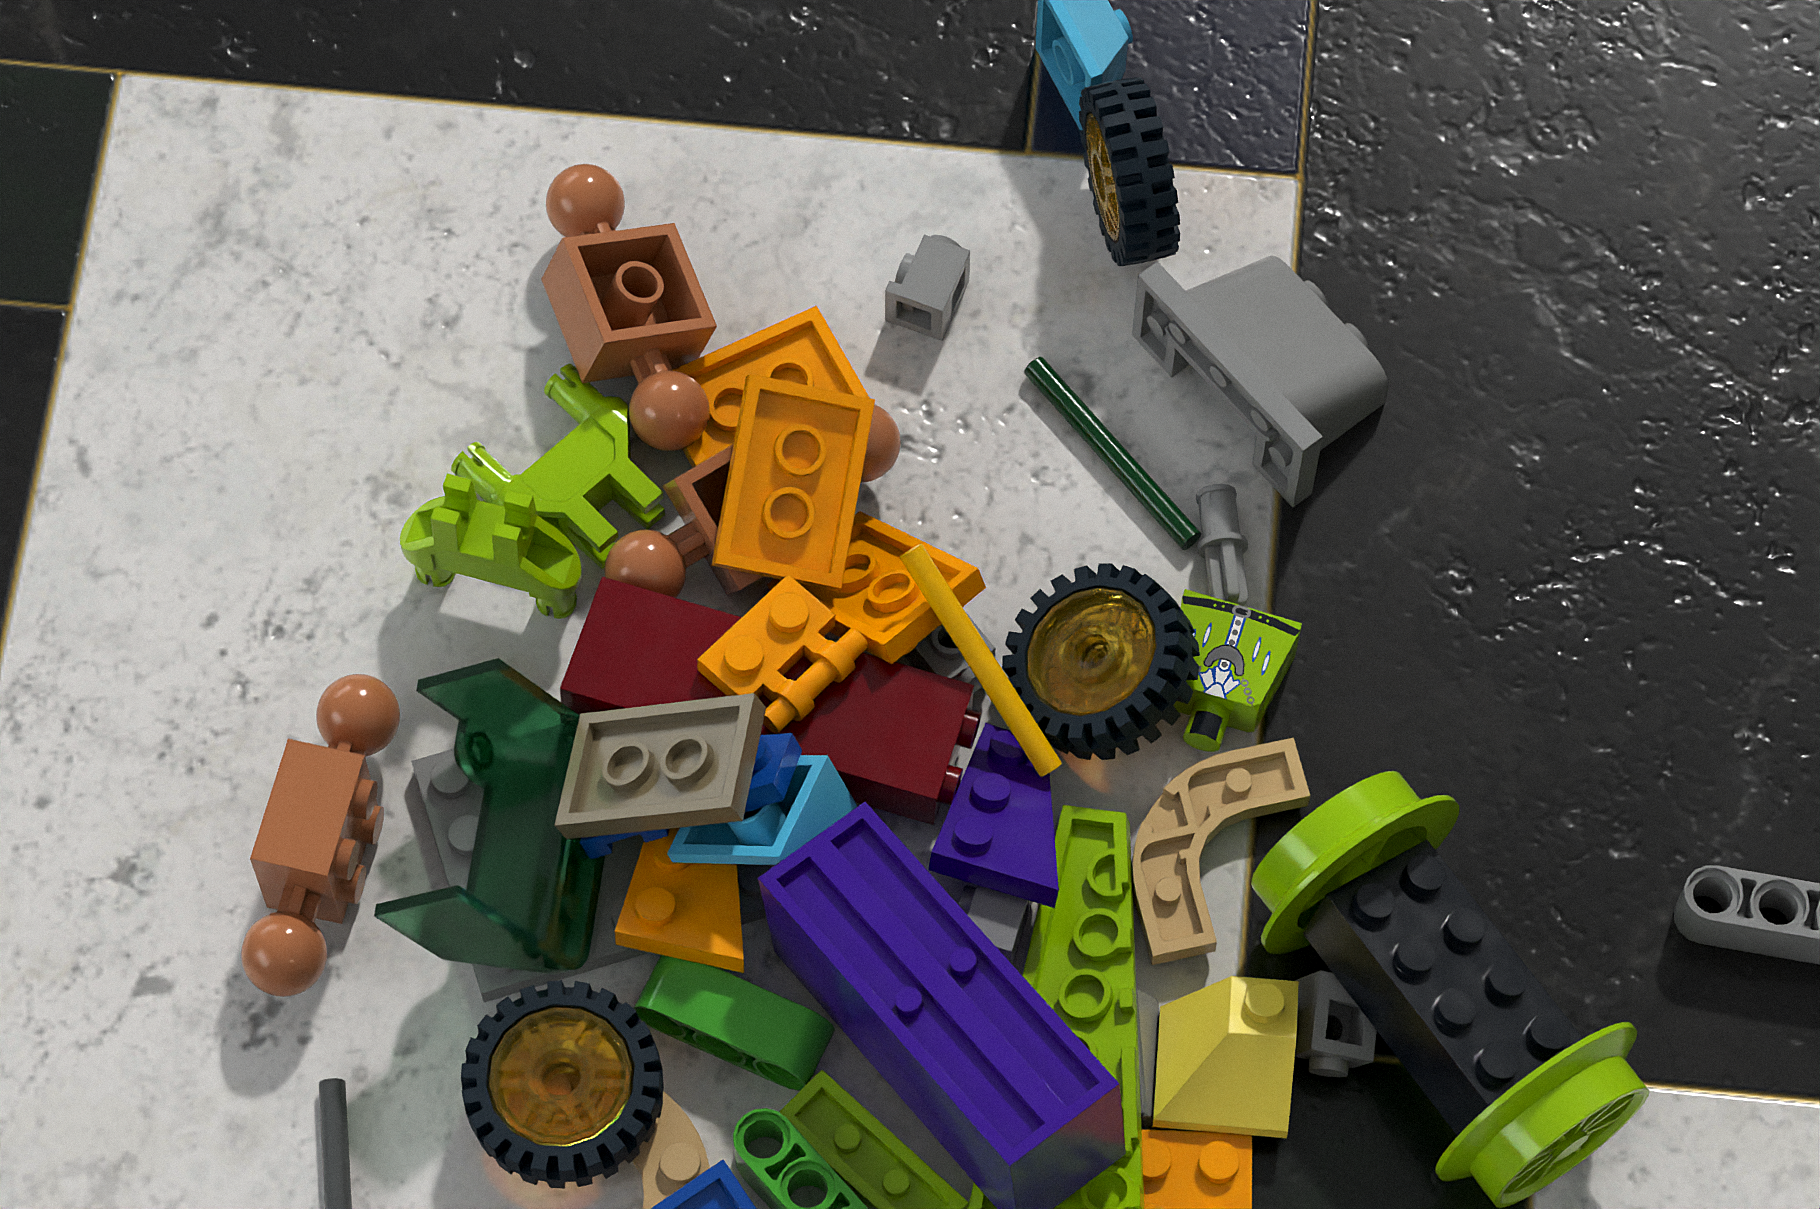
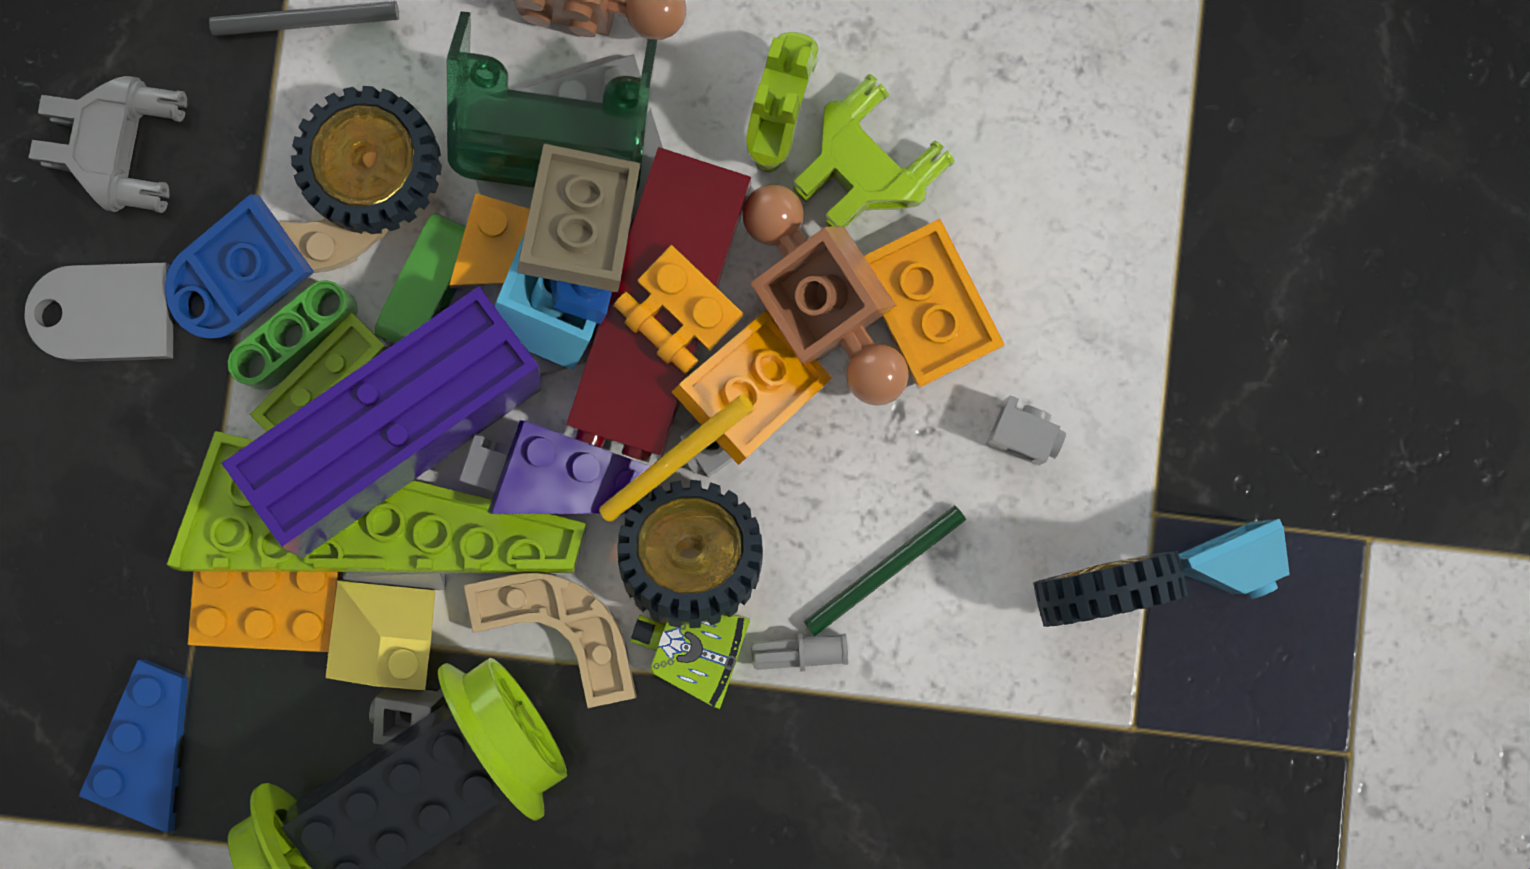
camera: 95 degrees right, 20 degrees up
nougat brick [541,164,717,451] -> none
light orange plate [711,373,875,591] -> none
light grey windscreen [1132,256,1389,507] -> none

